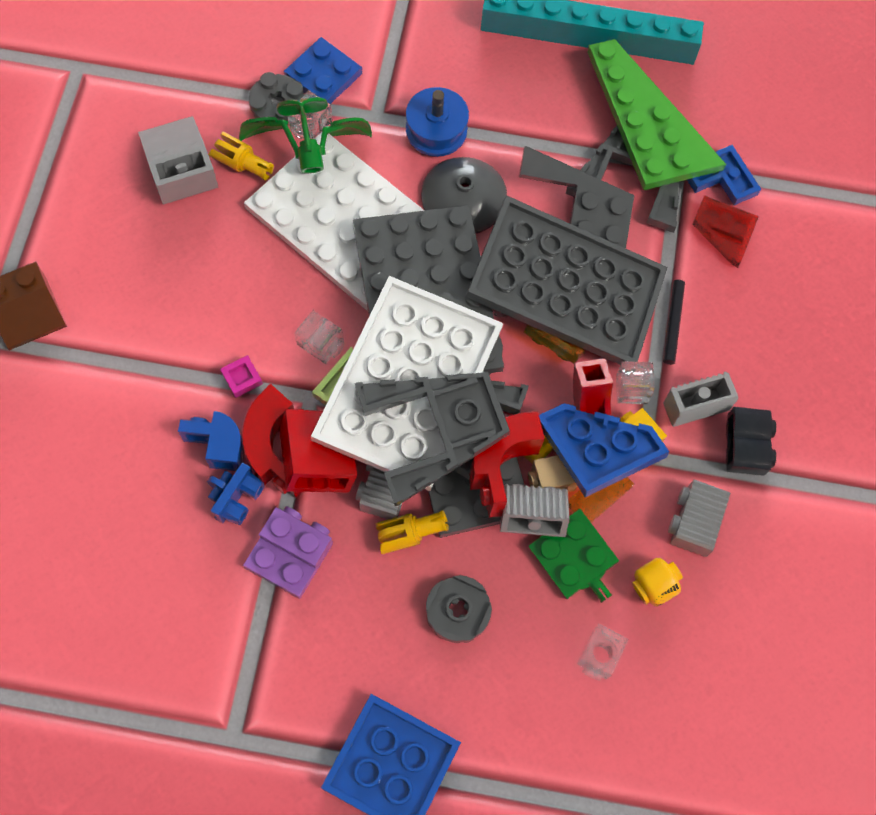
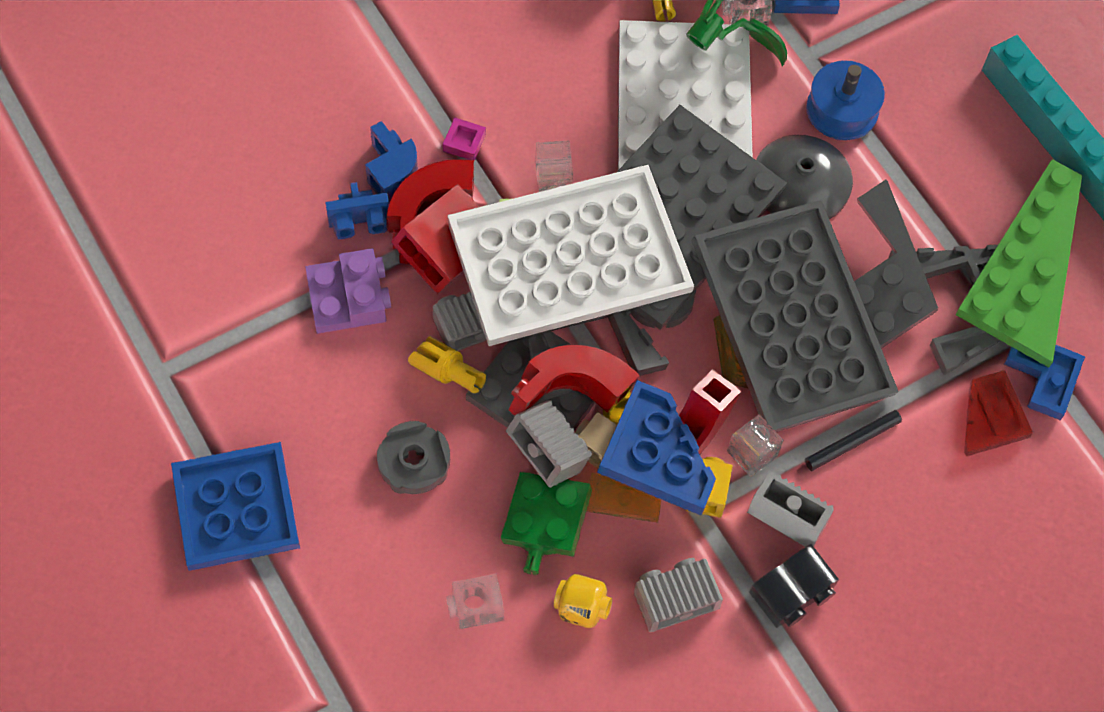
camera: 50 degrees right, 5 degrees down
dark grey wing [354,372,510,506] -> none

